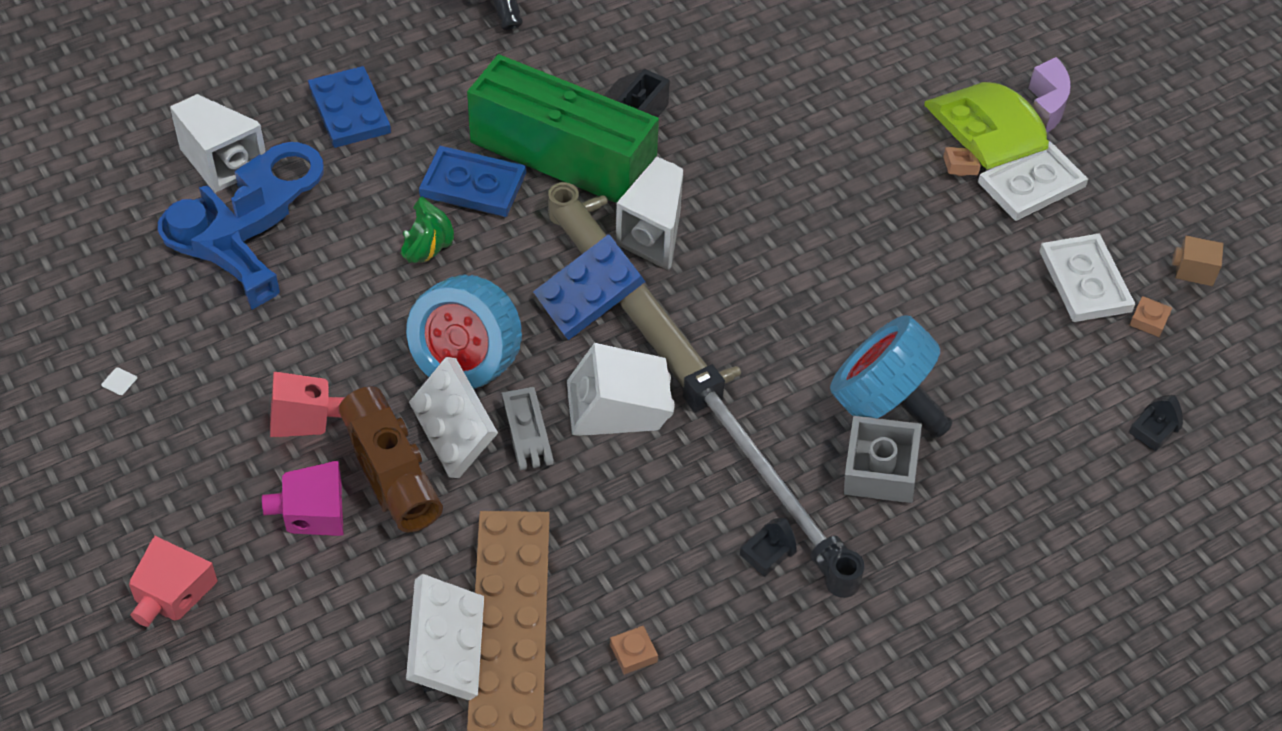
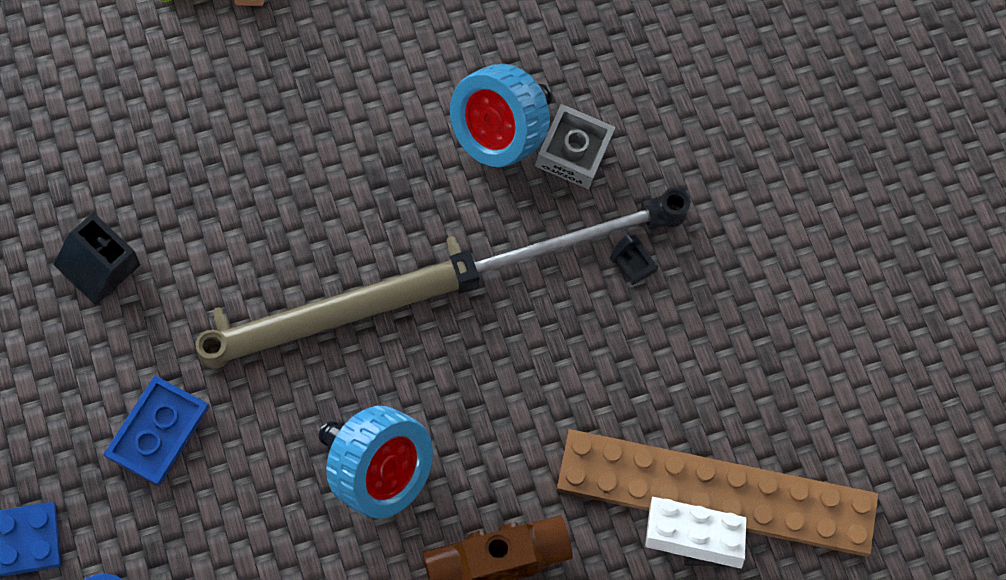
camera: 80 degrees left, 15 degrees up
green hair [400,196,454,264] -> none
white plate [409,357,498,478] -> none
green brick [467,54,659,203] -> none
light grey hinge [502,387,553,471] -> none
blue plate [533,234,646,340] -> none
white slope [567,343,675,436] -> none
nougat plate [610,625,658,675] -> none
white slope [616,157,683,270] -> none

